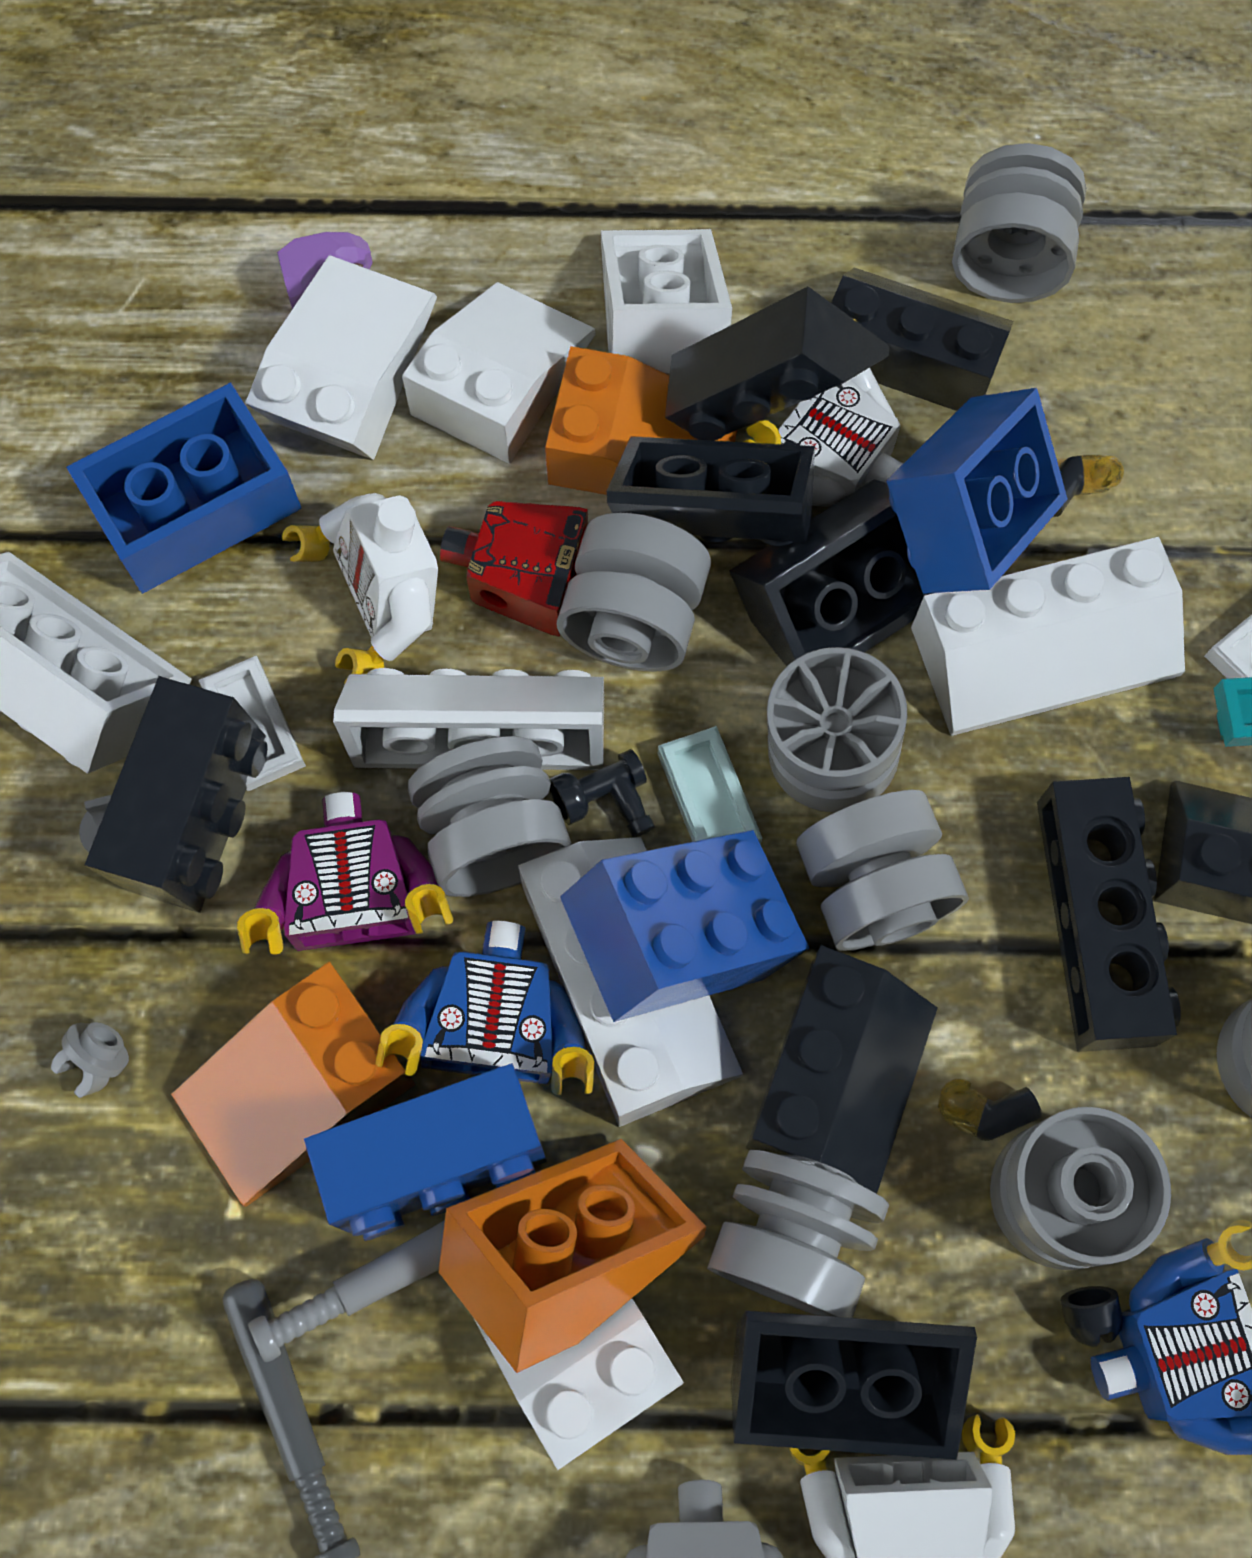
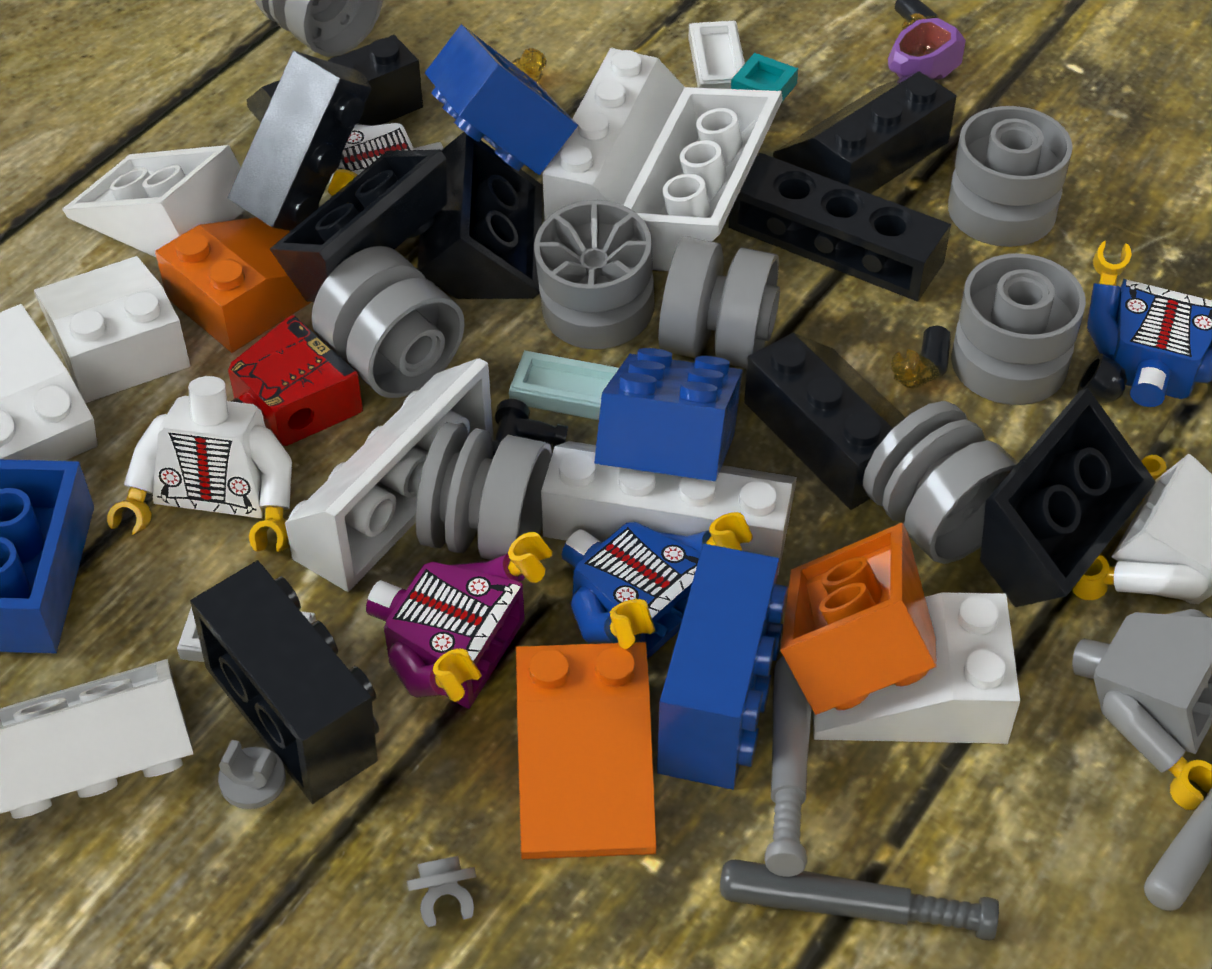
camera: 55 degrees left, 20 degrees down
none -> white slope [623,87,783,271]

